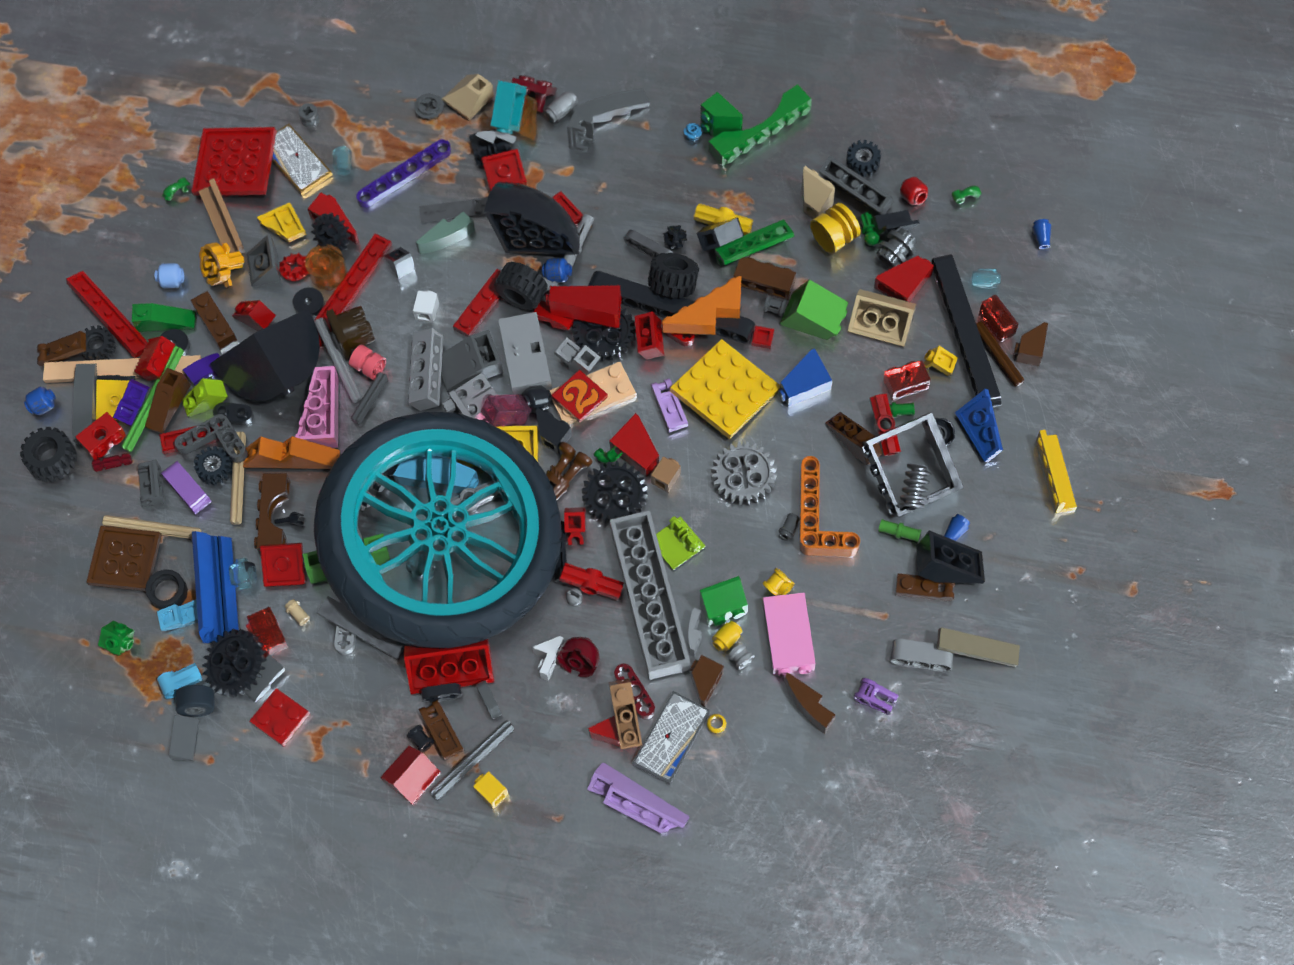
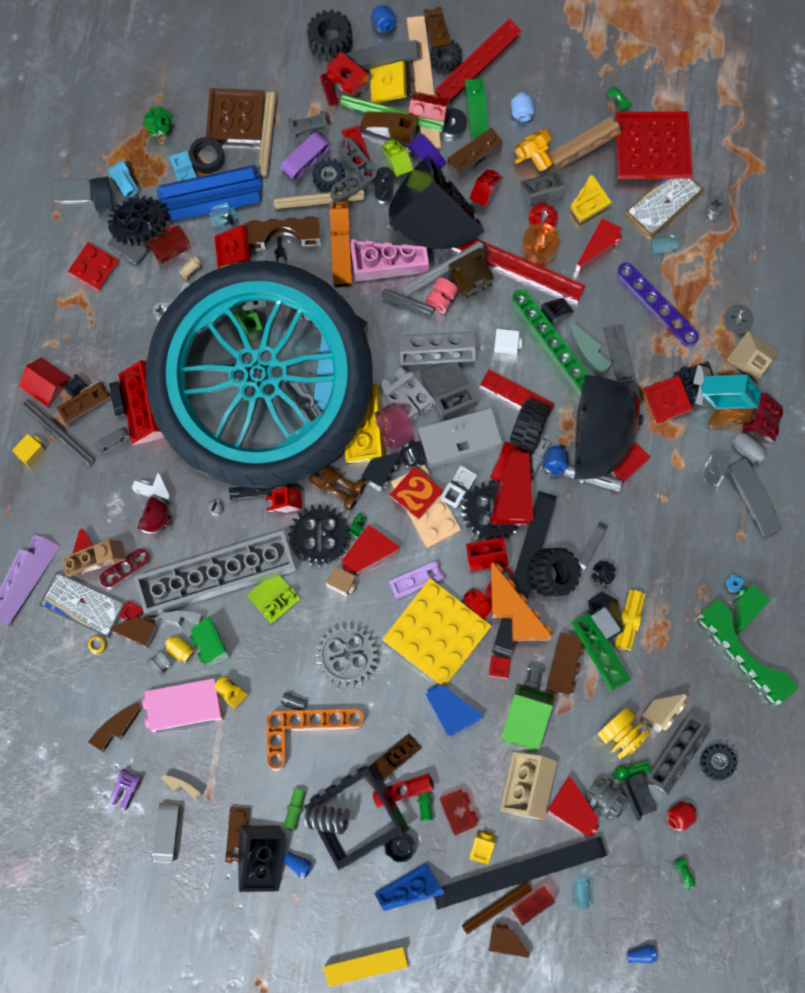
camera: 85 degrees right, 10 degrees up
dark purple slope [113,379,150,426] -> none
black piece [293,287,325,317] -> none
black gear [311,213,351,255] -> none
red piece [559,563,624,600] -> none
dark tan tile [937,627,1020,667] -> none
none -> red tile [118,600,144,620]
none -> tan slope [160,775,202,800]
none -> red bracket [461,588,492,620]
none -> green beam [512,289,589,397]

